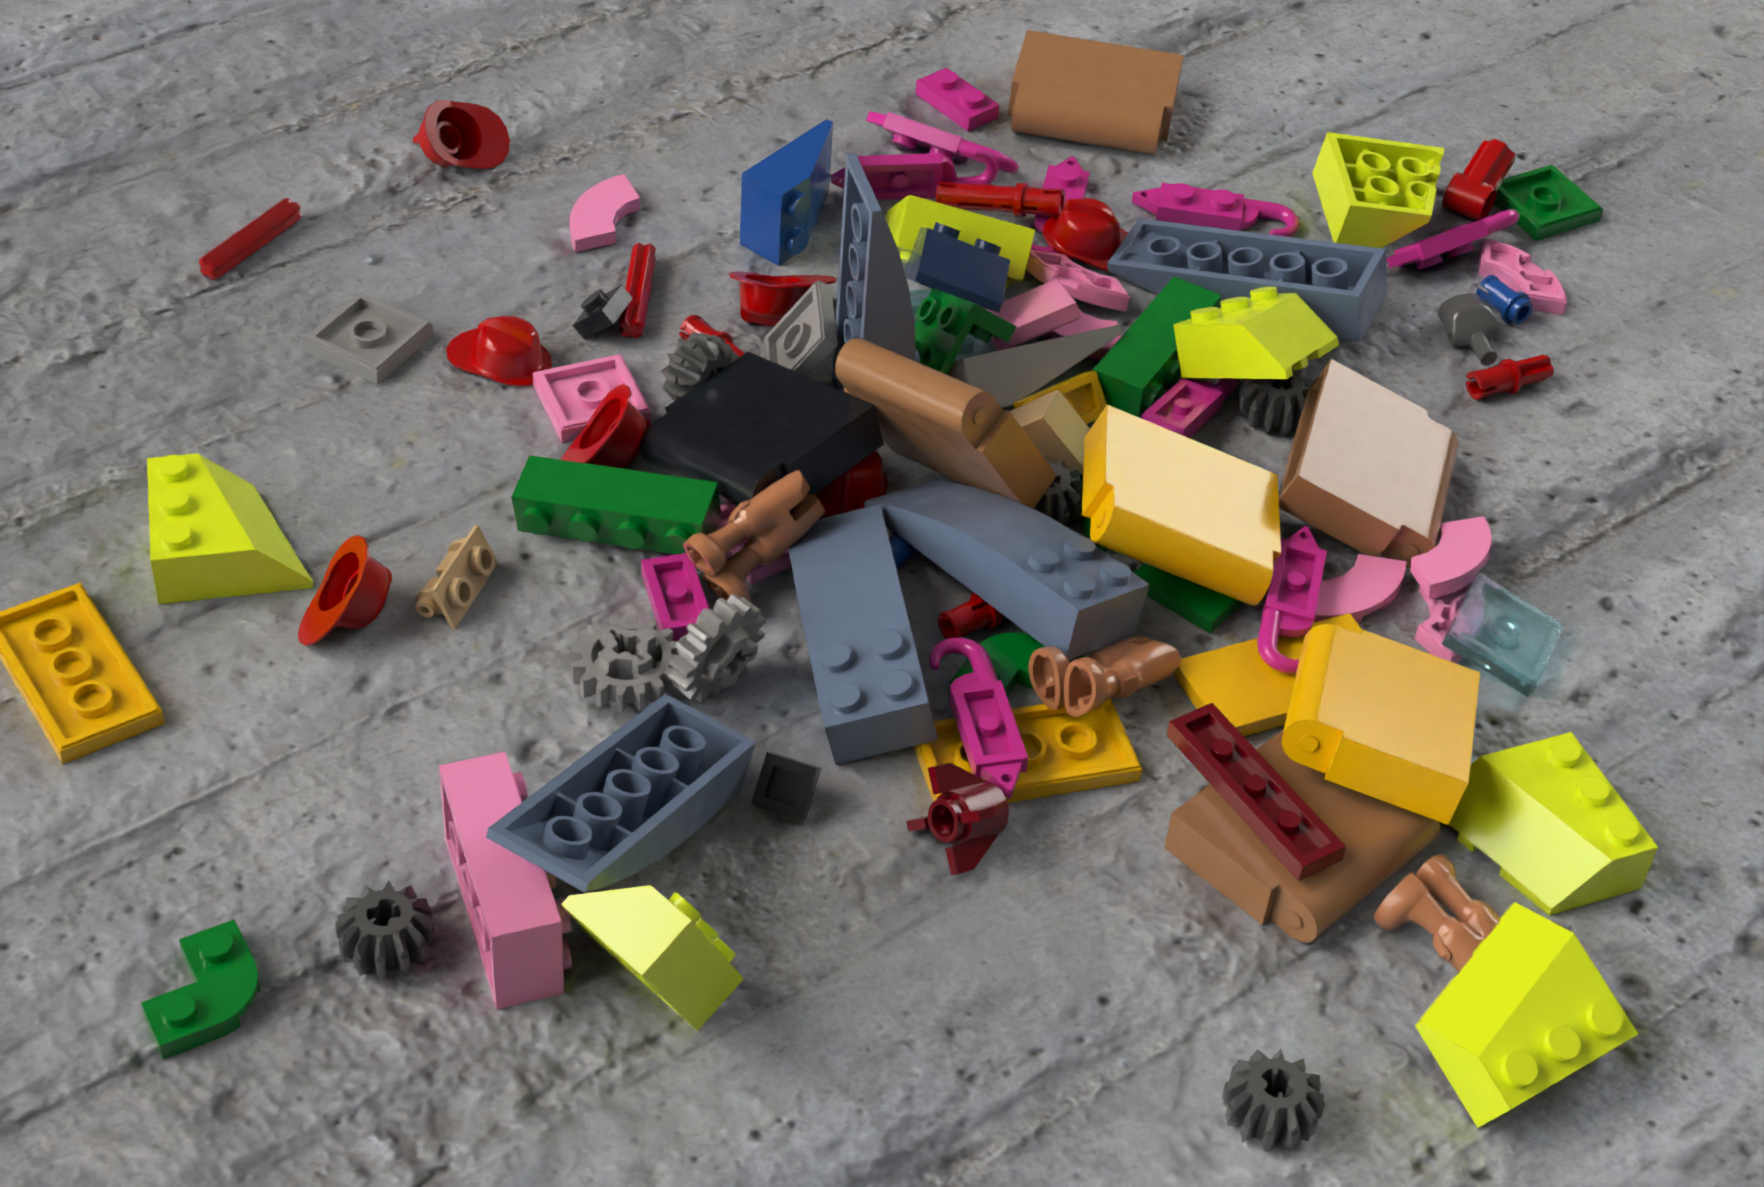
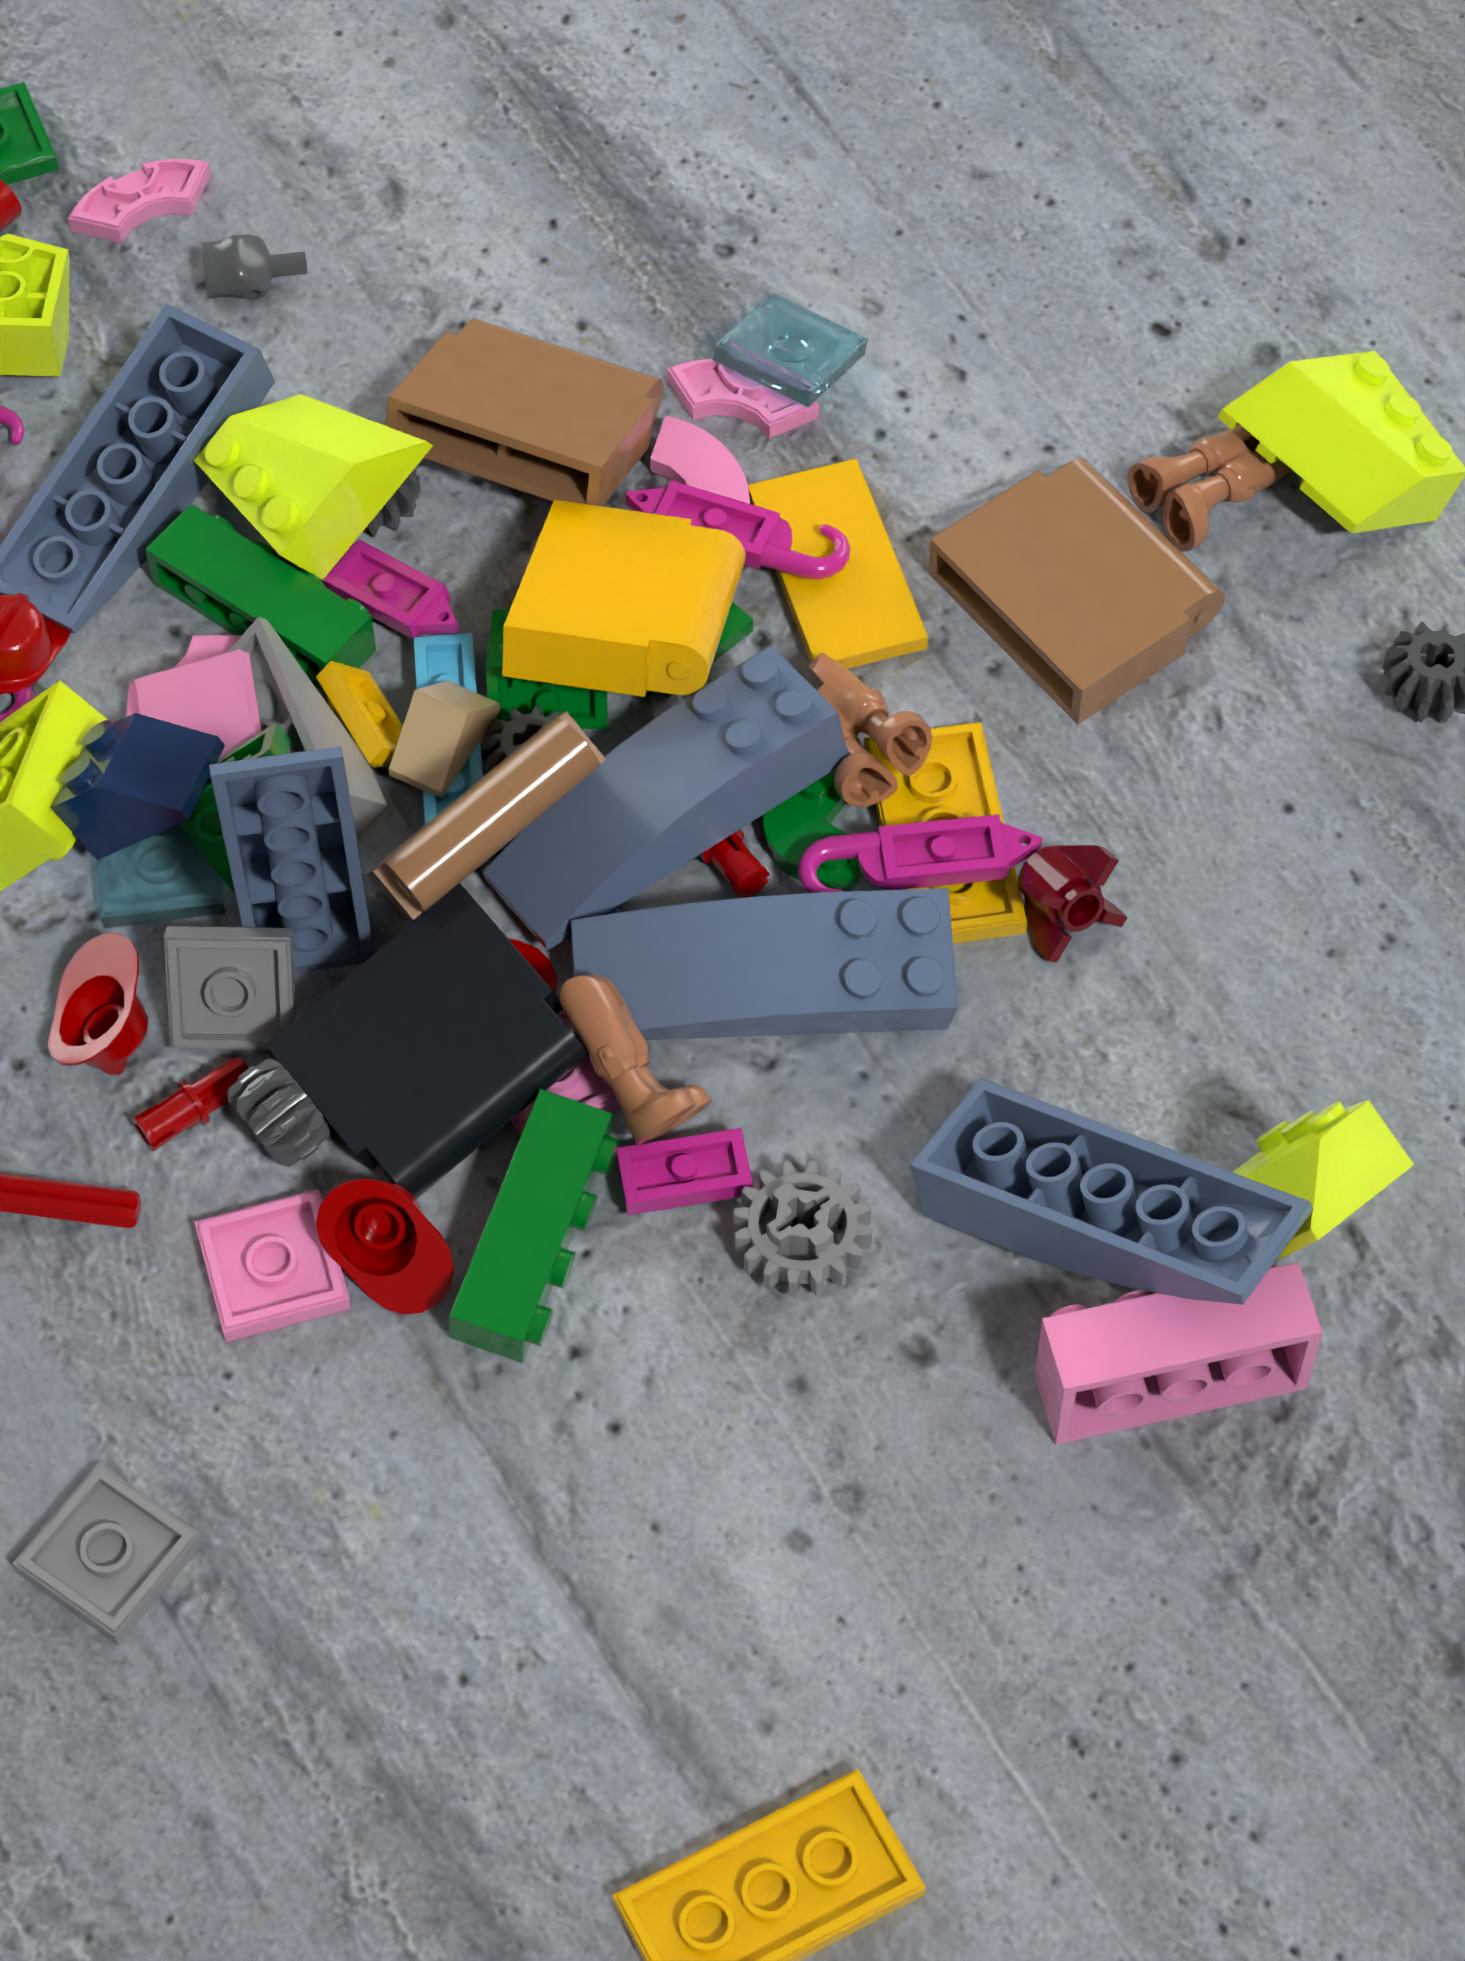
camera: 80 degrees left, 15 degrees up
green plate [141,919,260,1060] -> none
neon yellow wedge [147,453,314,604] -> none
red piece [298,535,392,646] -> none
dark grey gear [335,881,436,981] -> none
tan hinge [415,525,498,629] -> none
red piece [446,316,552,386] -> none
black plate [572,285,633,339] -> none
light grey gear [668,594,766,703] -> none
black plate [751,752,822,820] -> none
bright pink tile [1026,250,1130,312] -> none
dark red plate [1166,703,1346,881] -> none
yellow piece [1282,624,1480,825] -> none
dark pink plate [1386,209,1520,270] -> none
bright pink tile [1410,516,1492,599] -> none
neon yellow wedge [1449,732,1658,916] -> none
red axle [1466,354,1554,400] -> none
blue pin [1476,275,1533,324] -> none

